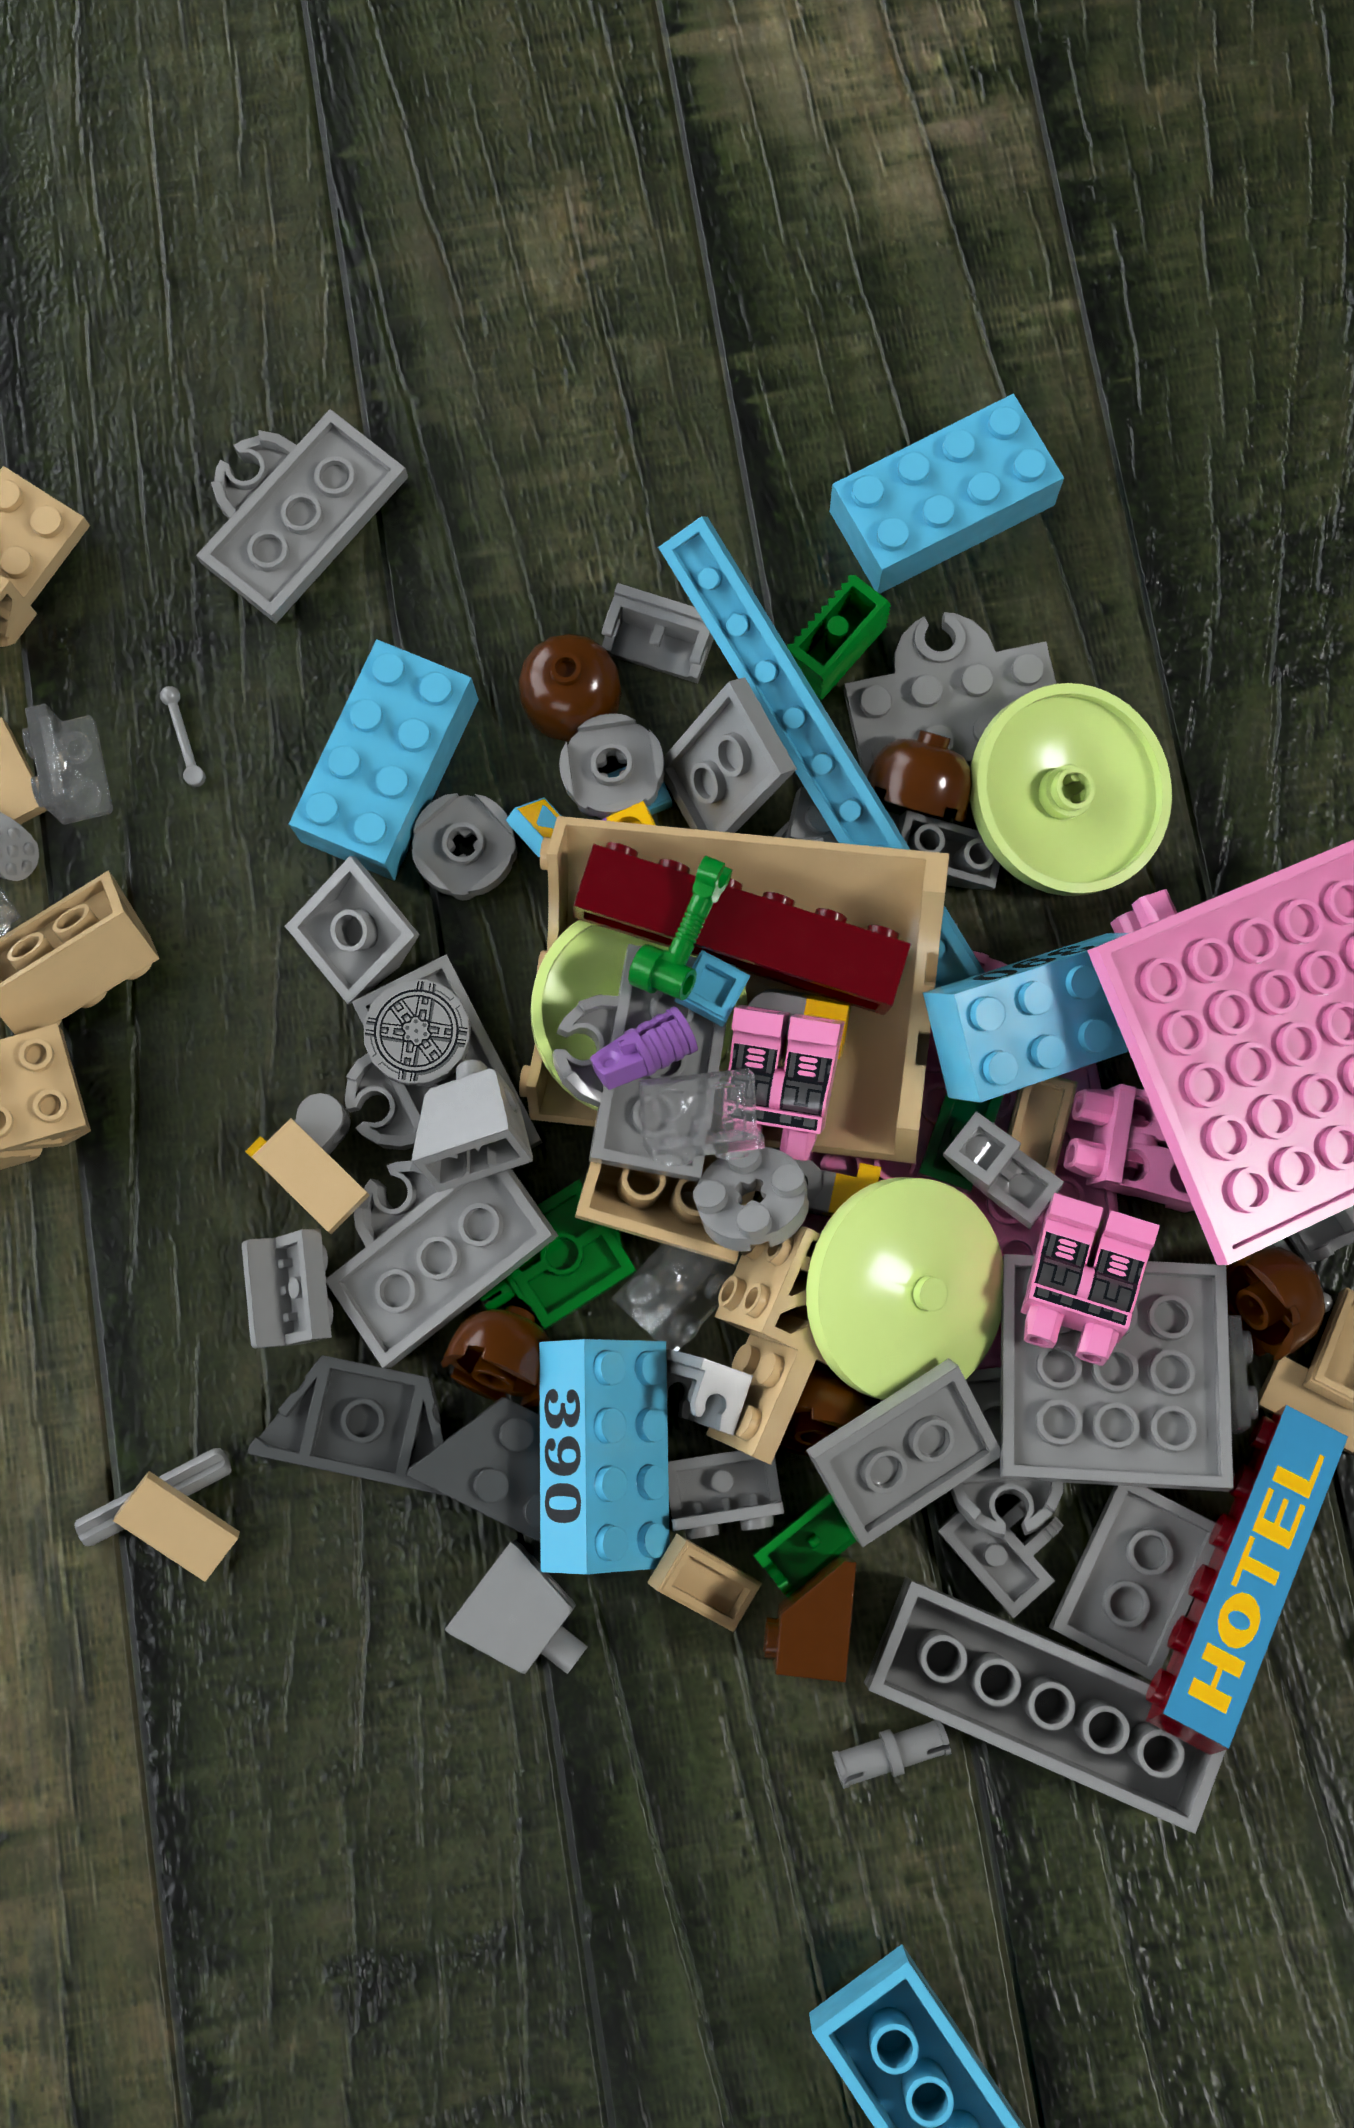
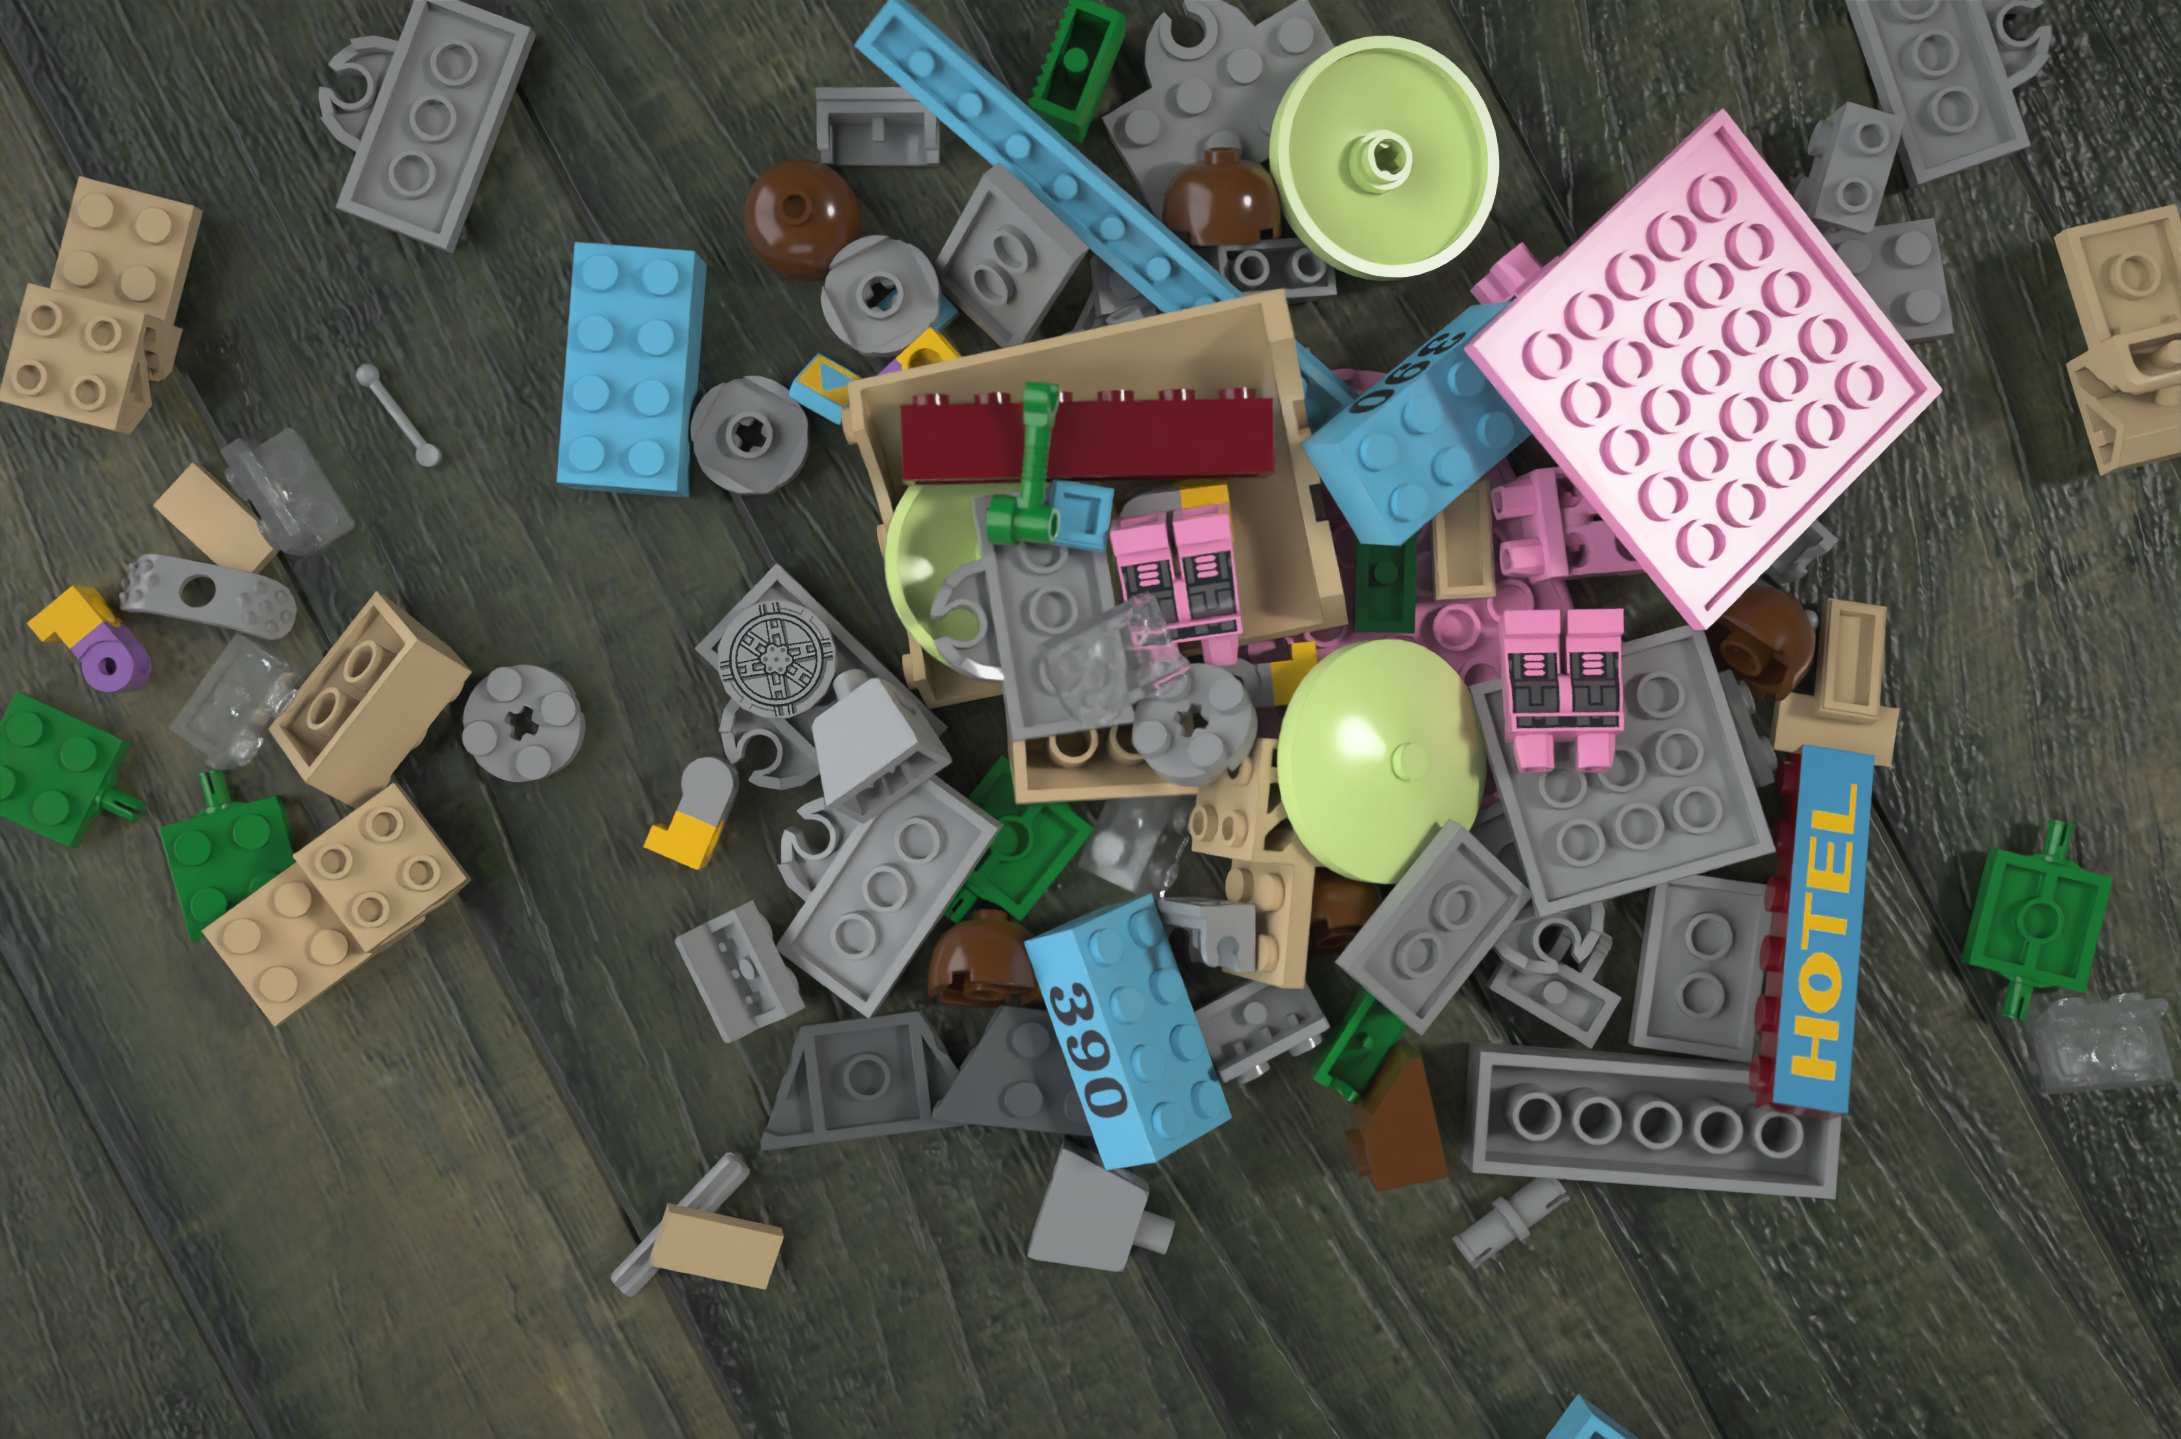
camera: 30 degrees left, 10 degrees up
tan tile [252,1118,370,1234] -> none
light grey slope [285,856,420,1005] -> none
medium lavender hinge [590,1006,698,1090] -> none
tan tile [647,1533,762,1632] -> none
light grey slope [943,1111,1064,1229] -> none
none -> light grey plate [462,665,586,782]

